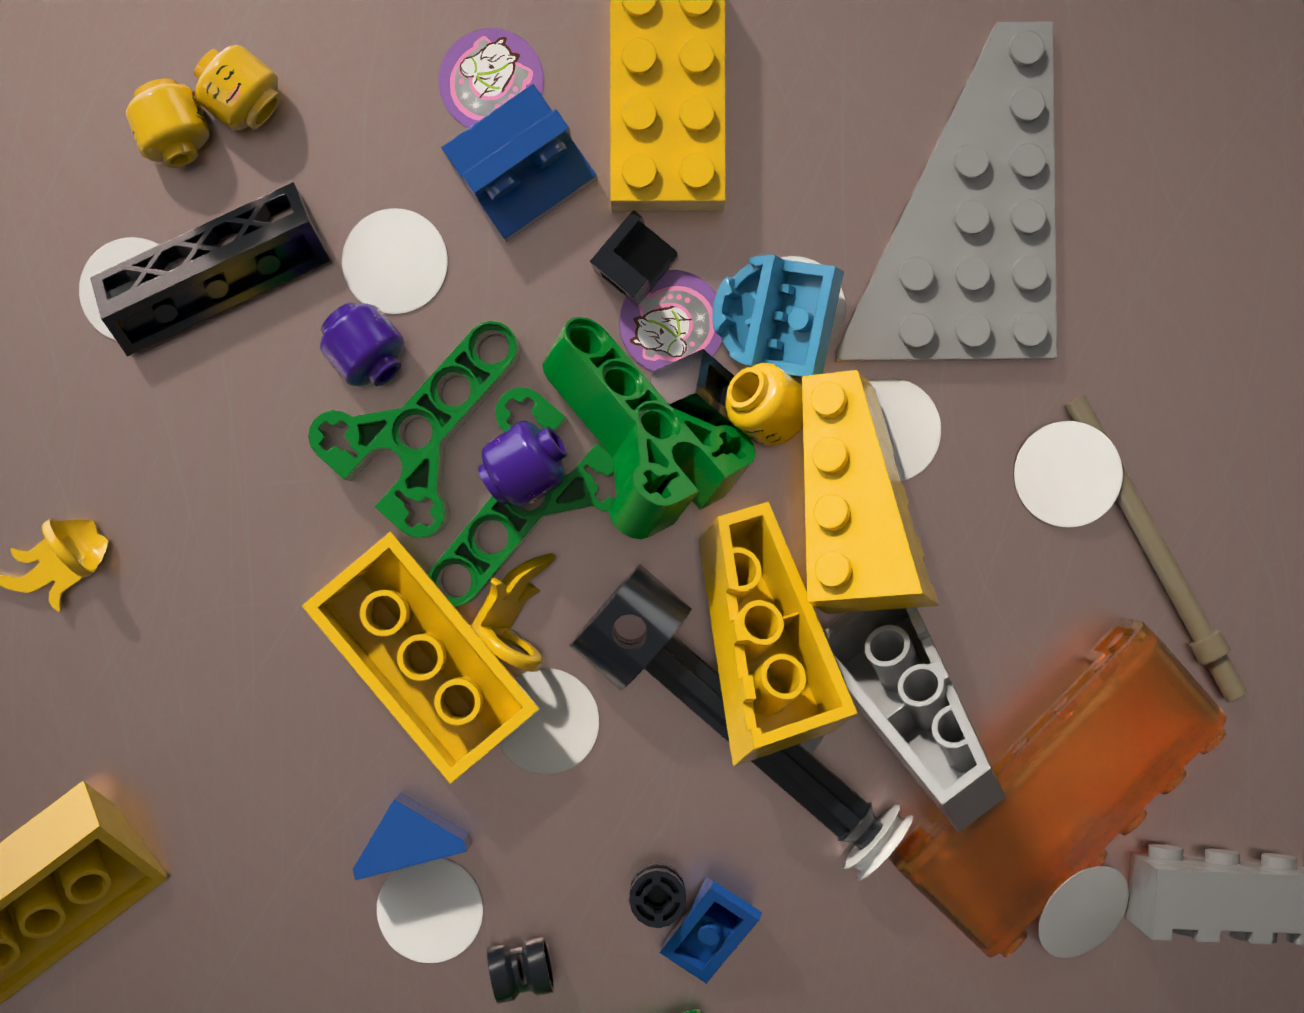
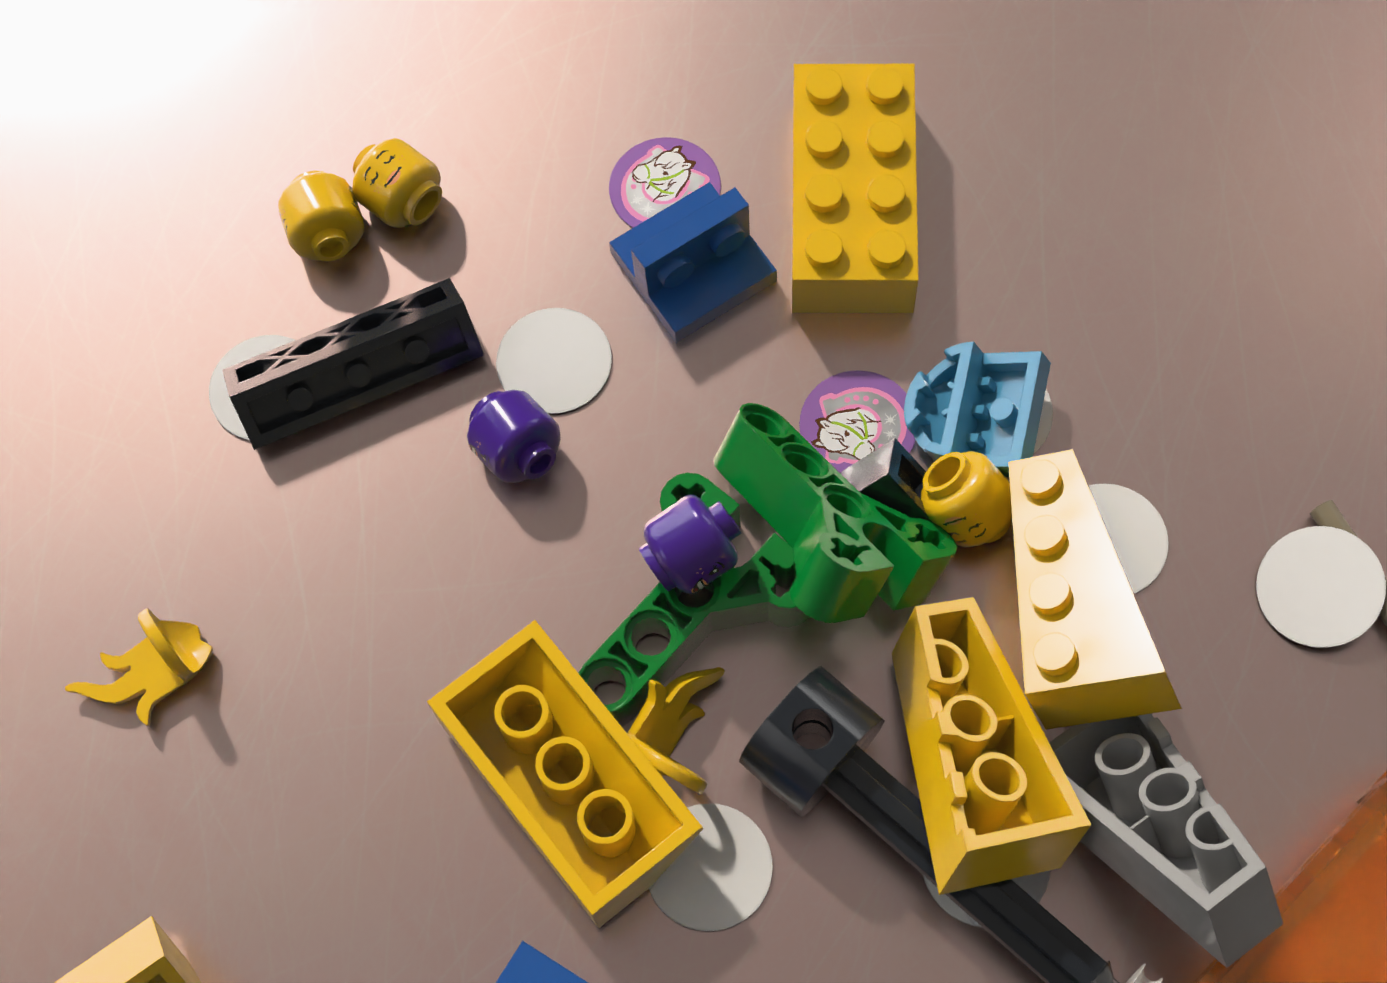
camera: 10 degrees right, 20 degrees down
green beam [308,321,521,538] -> none
black panel [590,210,678,306] -> none
light grey wing [835,21,1057,362] -> none

